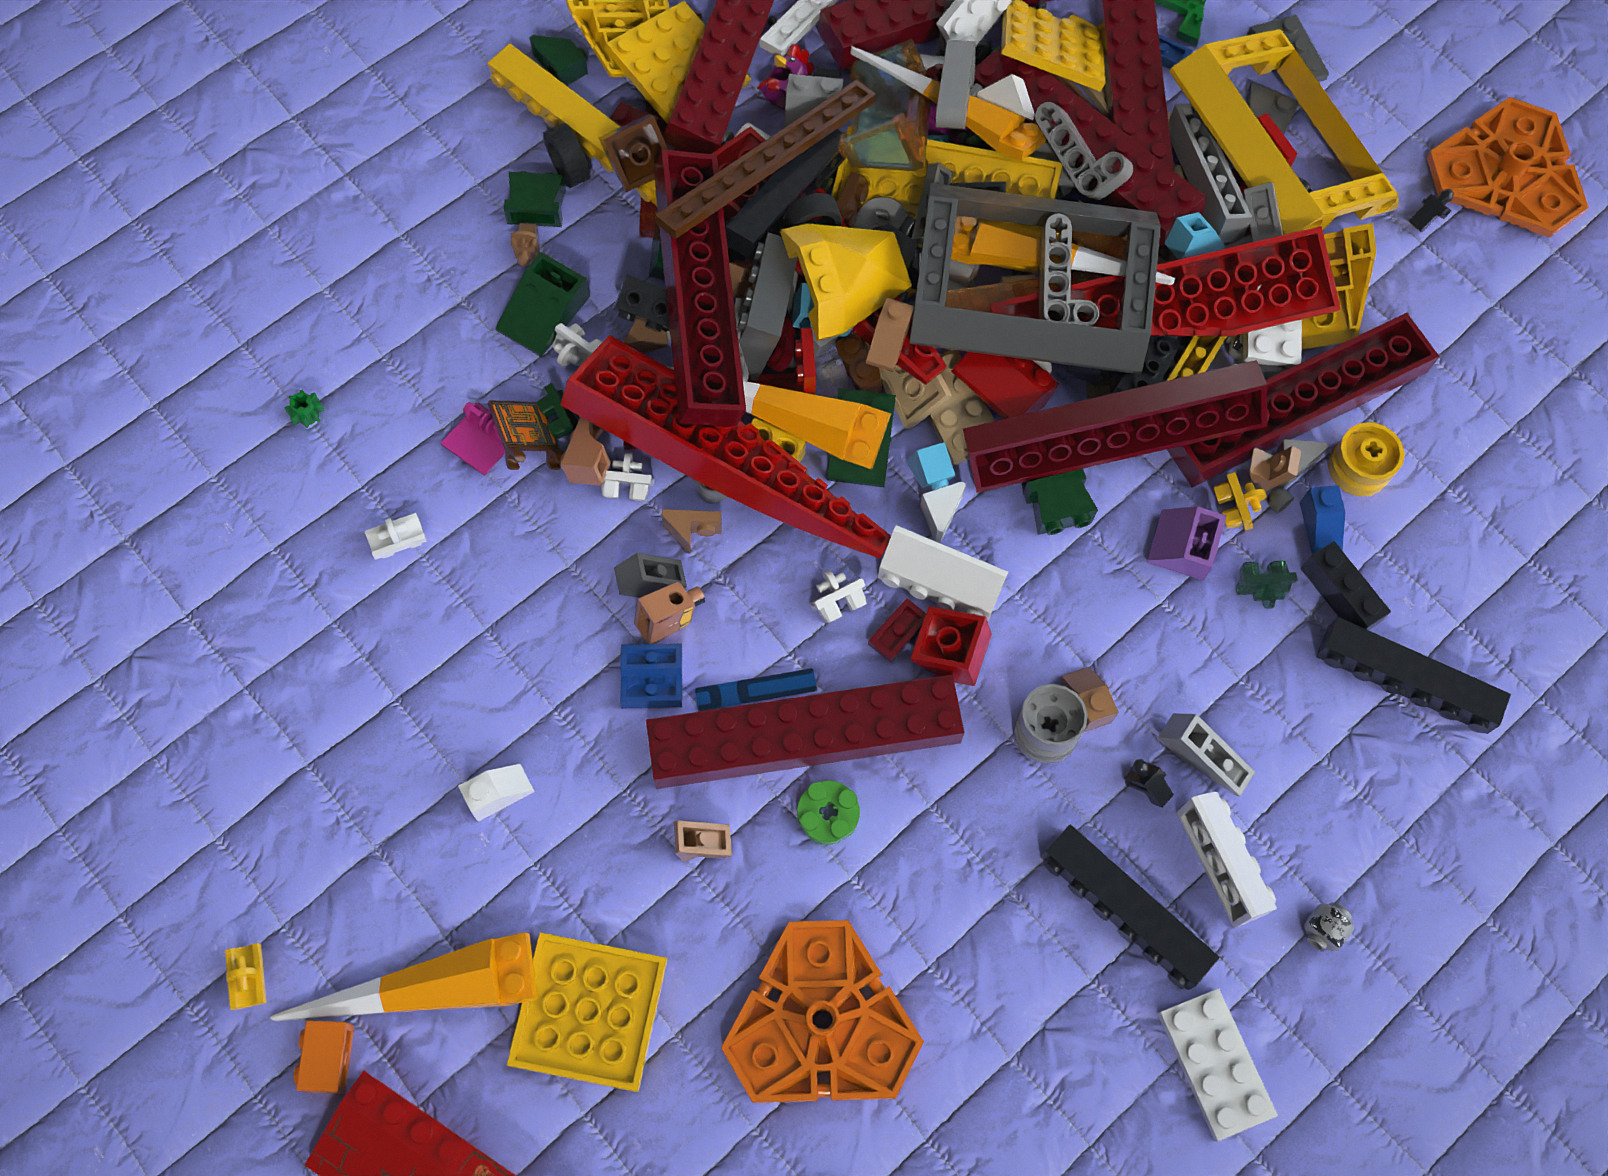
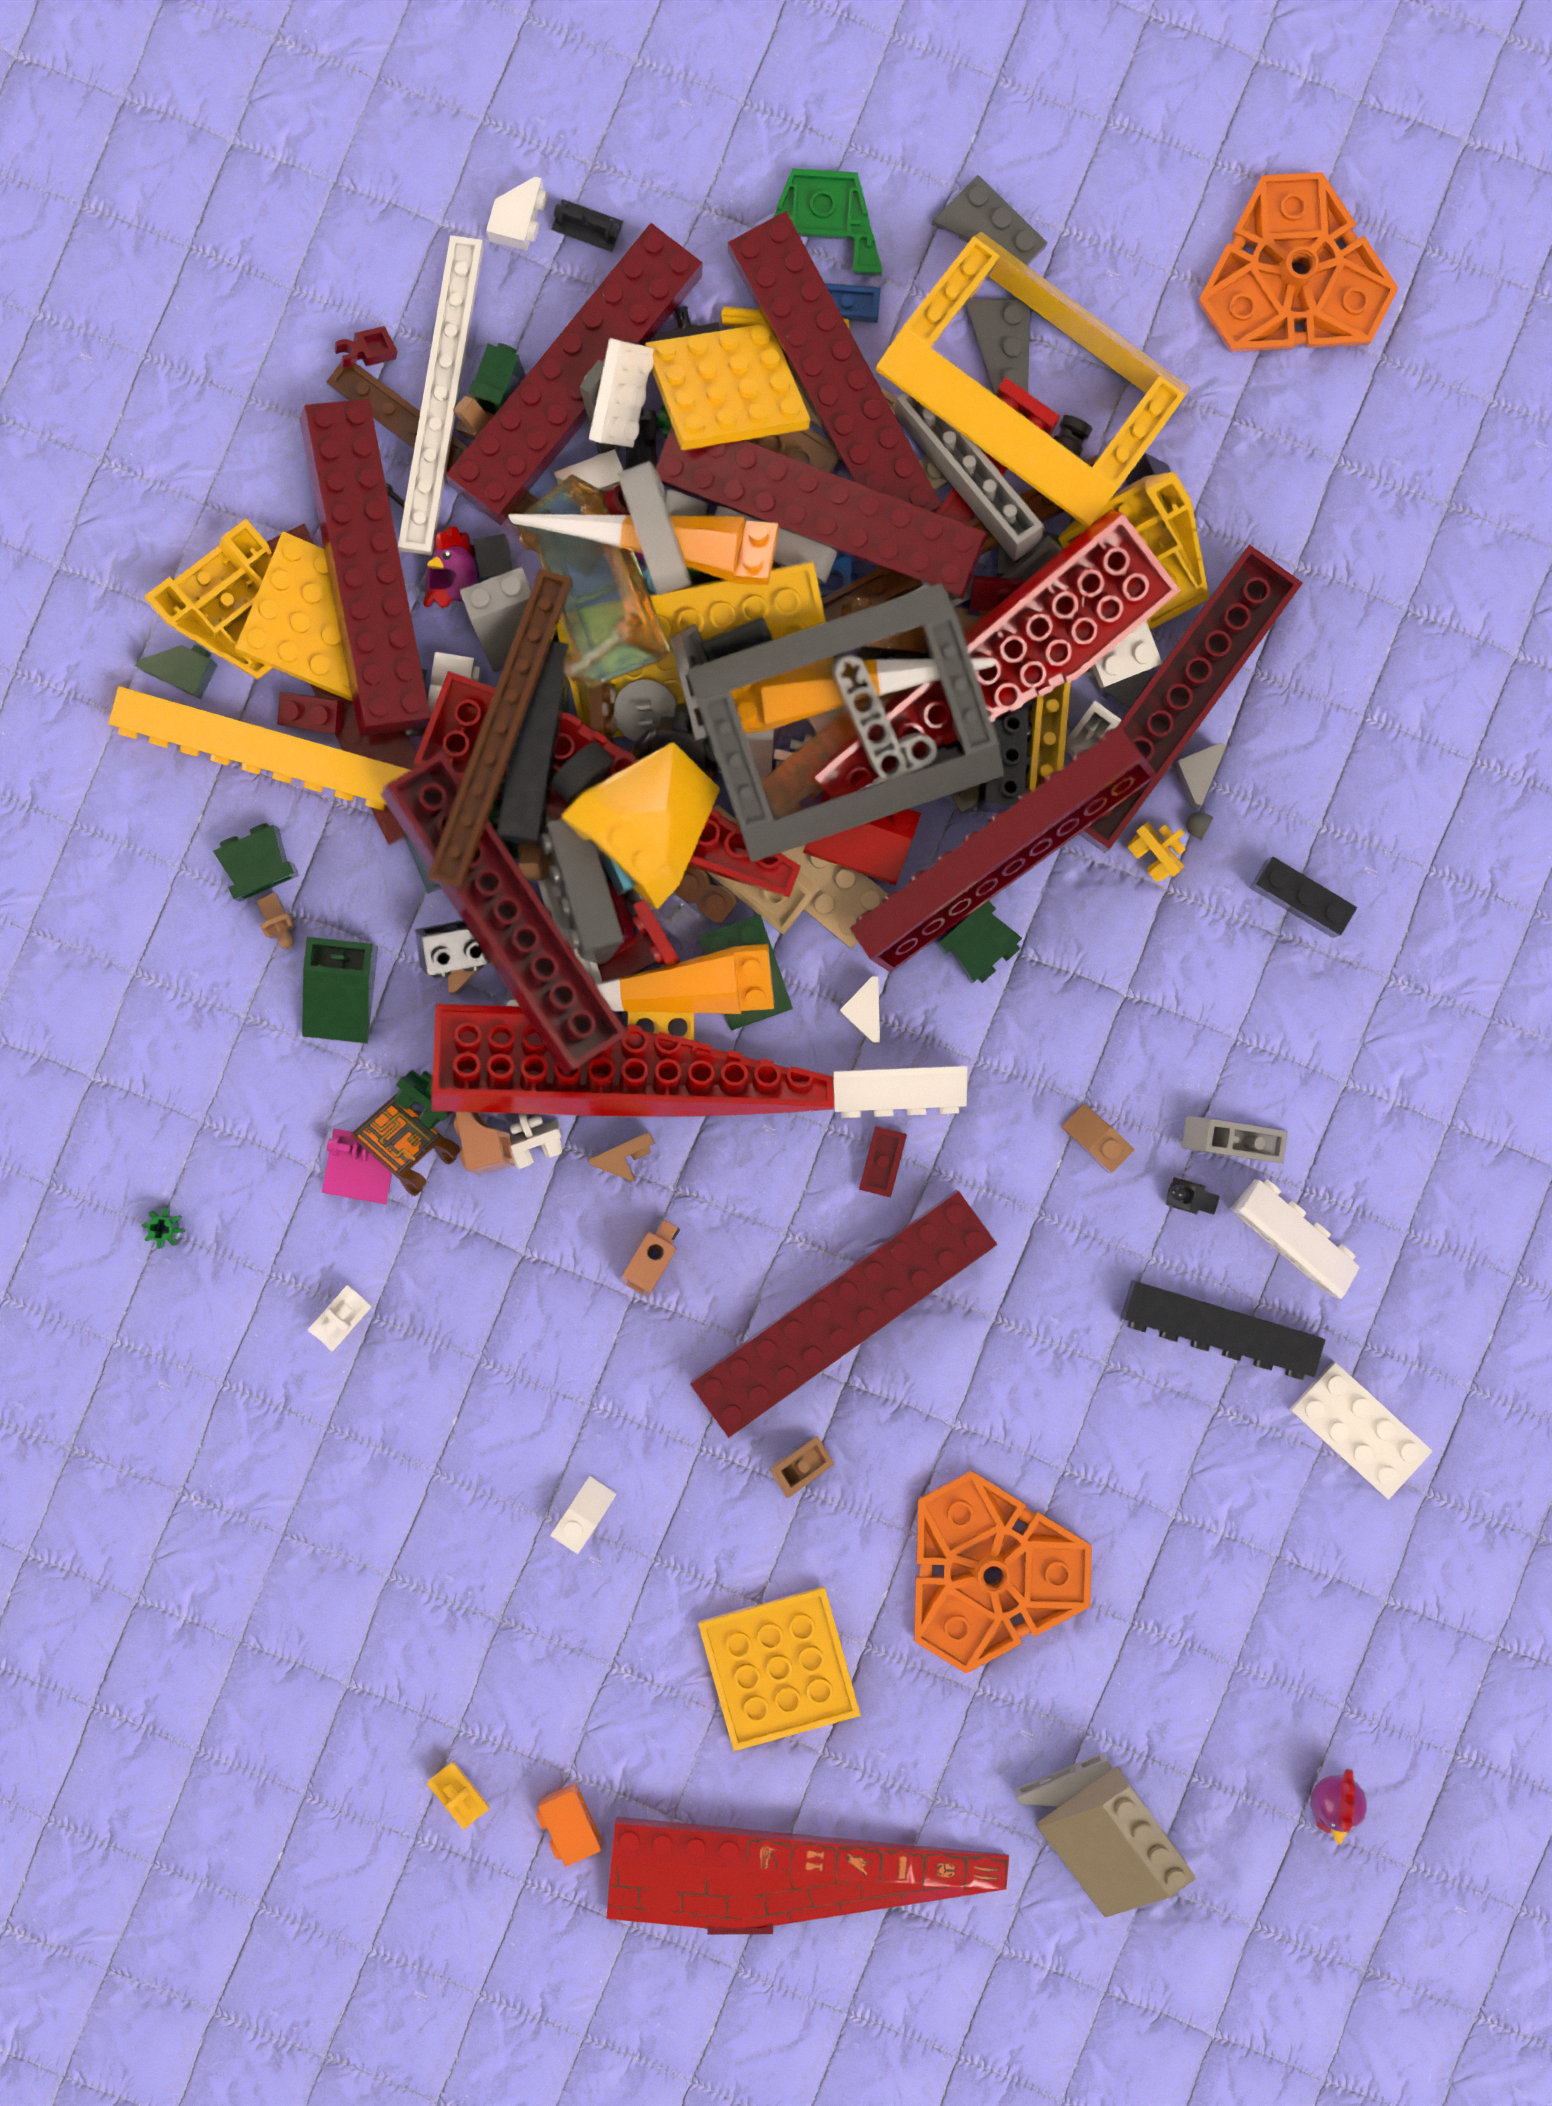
camera: 20 degrees left, 20 degrees up
light orange plate [270,932,537,1021] -> none
black tyre [543,123,591,188] -> none
white hips [552,323,602,367] -> none
reddish brown slope [598,115,668,192] -> none
dark grey slope [614,553,687,598] -> none
blue slope [620,643,683,709] -> none
clear blue sticker [695,668,817,711] -> none
bright green plate [797,780,860,845] -> none
white hips [809,570,867,623] -> none
medium nougat slope [866,298,914,372] -> none
medium azure slope [906,442,956,491] -> none
red slope [910,606,992,686] -> none
white slope [976,74,1035,120] -> none
light grey wheel [1014,684,1088,764] -> none
light grey beam [1035,102,1133,200] -> none
medium lavender slope [1147,506,1226,580] -> none
medium azure slope [1164,212,1225,260] -> none
hips [1235,560,1298,609] -> none
light grey plate [1244,182,1283,242] -> none
medium nougat slope [1250,446,1301,492] -> none
blue slope [1299,485,1346,555] -> none
light grey head [1304,902,1354,952] -> none
black brick [1316,617,1511,734] -> none
yellow wheel [1327,422,1405,497] -> none
black piece [1409,189,1454,232] -> none

